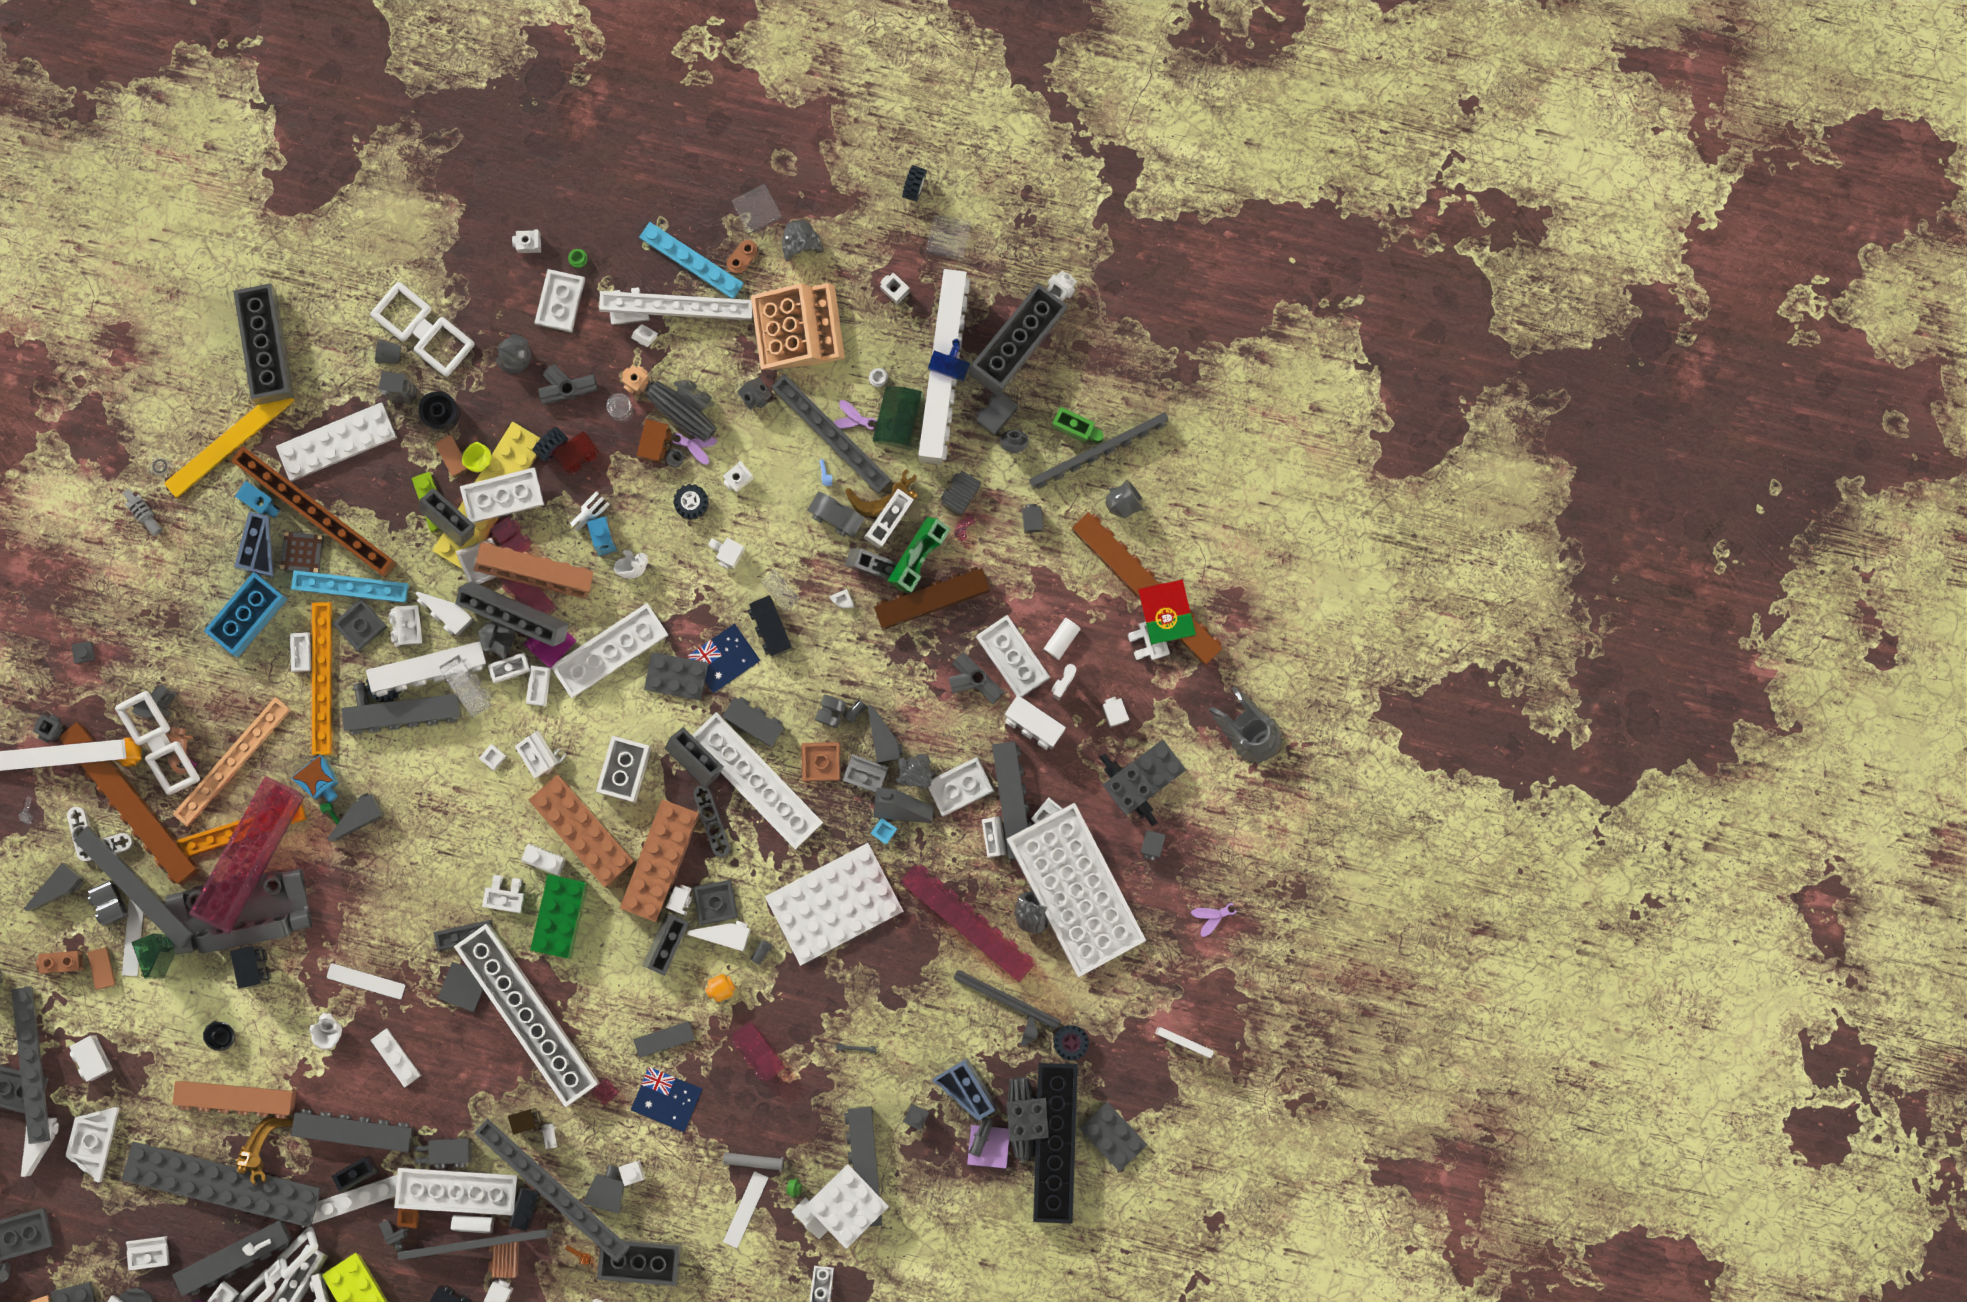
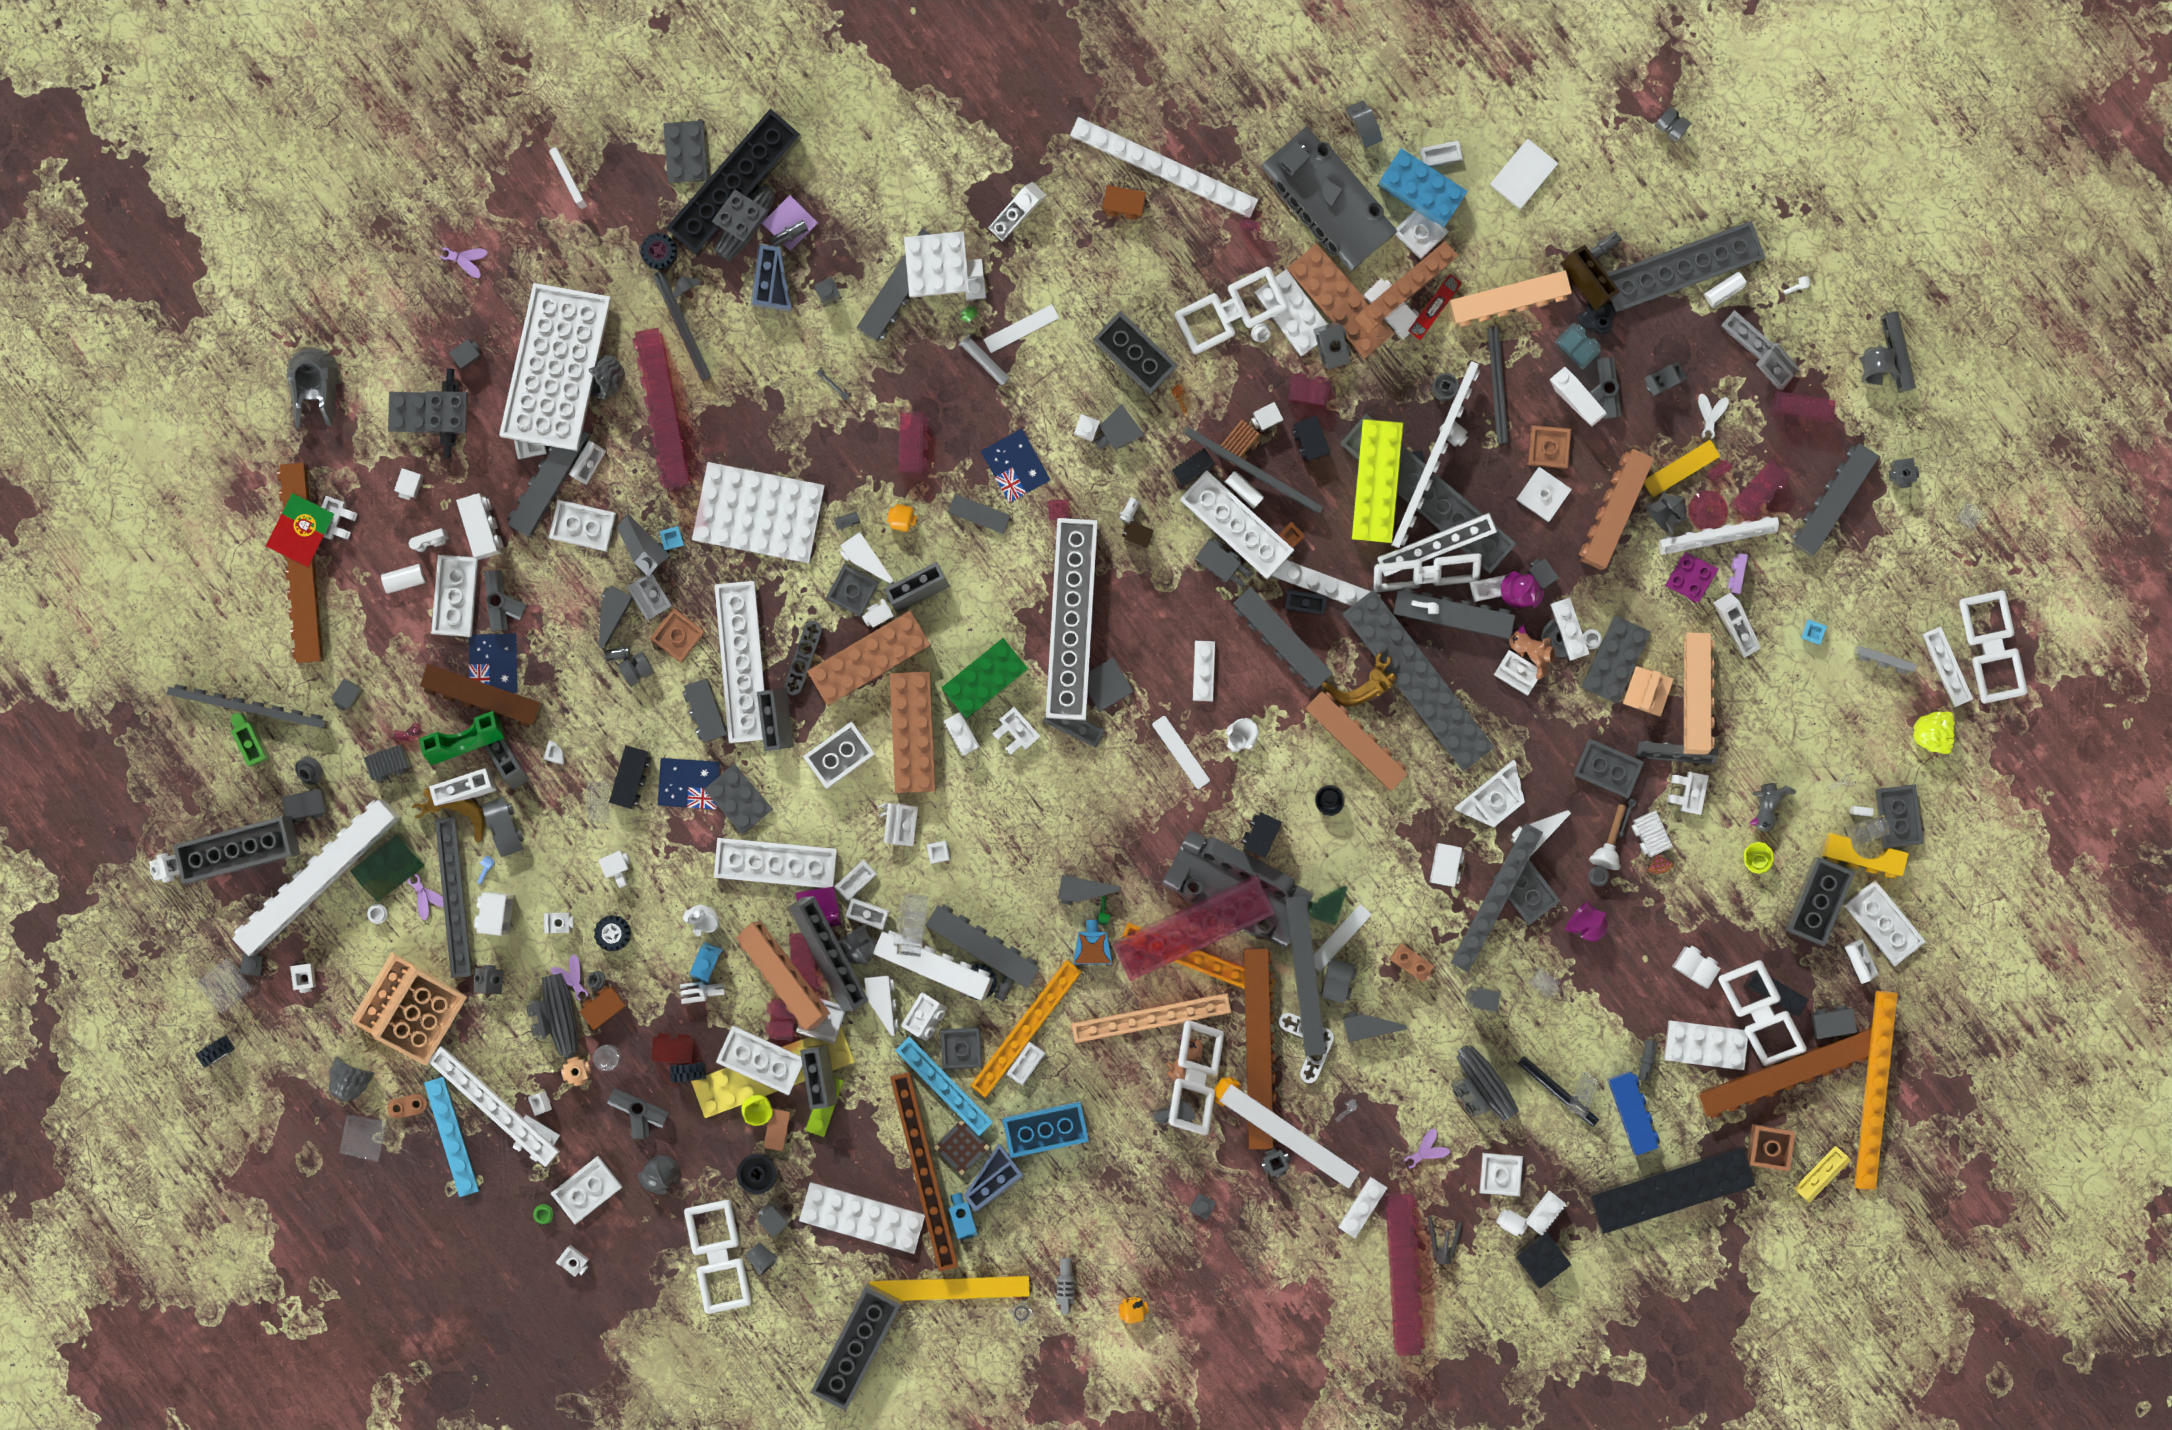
camera: 145 degrees left, 5 degrees up
nougat tile [87,947,116,990] -> none
dark grey piece [379,1219,410,1252] -> none
dark grey plate [474,1118,630,1263] -> none
dark grey hair [896,754,935,788] -> none
clear blue plate [928,339,970,382] -> none
dark grey helmet [1106,479,1147,519] -> none
none -> dark grey plate [240,954,264,976]
none -> dark blue sticker [469,633,518,693]
none -> white brick [474,892,514,936]
none -> light orange head [1118,1296,1148,1324]
none -> nougat animal [1509,625,1555,680]

